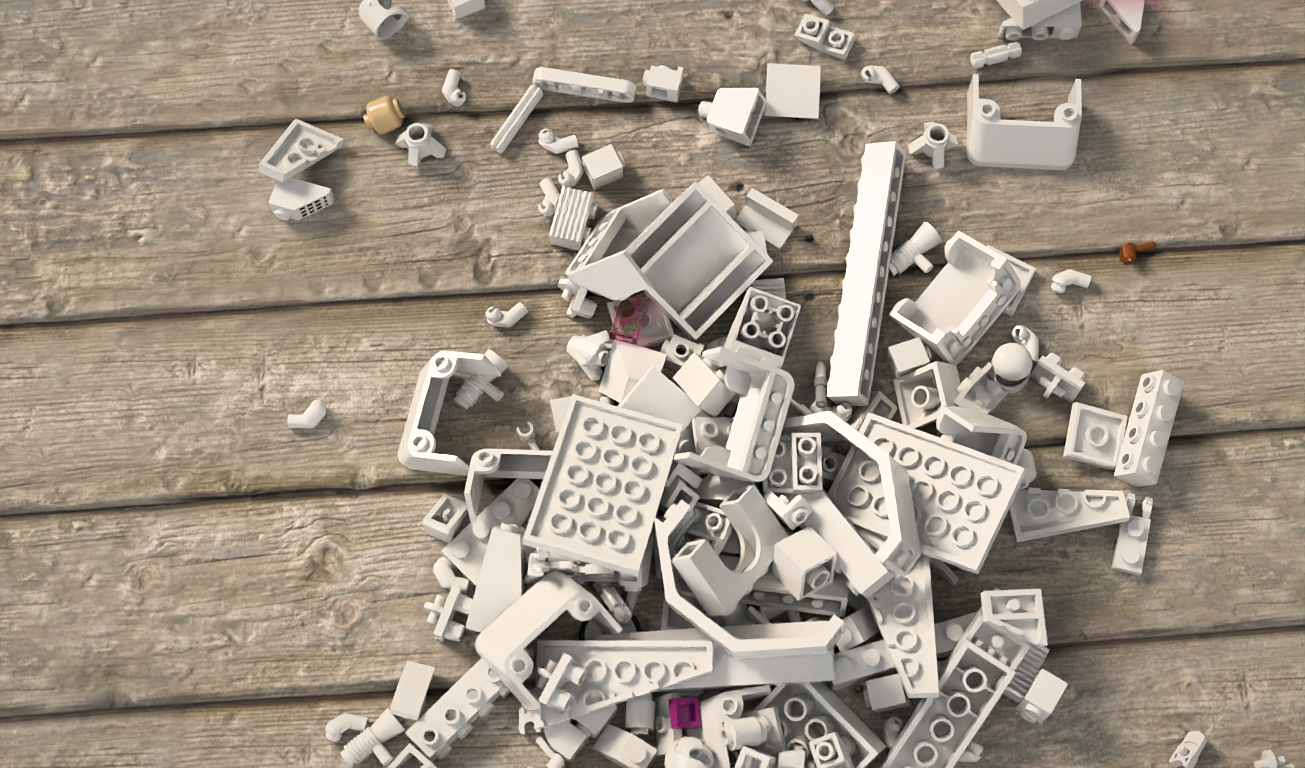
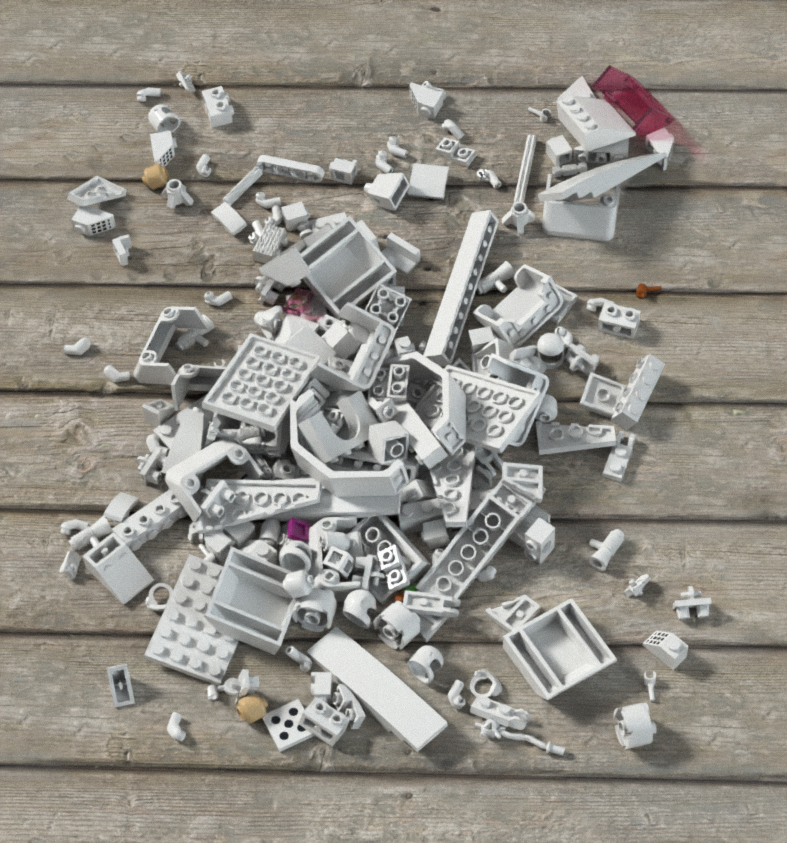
camera: 10 degrees right, 15 degrees down
none -> white arm [104,365,131,383]
none -> white bracket [112,234,132,266]
none -> white slope [150,131,177,167]
none -> white slope [211,202,248,235]
none -> white brick [270,459,296,480]
none -> white hinge [297,212,347,239]
none -> white arm [376,150,393,173]
none -> white arm [387,136,408,159]
none -> white brick [394,336,416,355]
none -> white bracket [471,465,492,492]
none -> white axle [514,134,537,203]
none -> white slope [538,153,667,201]
none -> white brick [546,135,572,167]
none -> white piece [589,529,625,571]
none -> white brick [598,302,641,339]

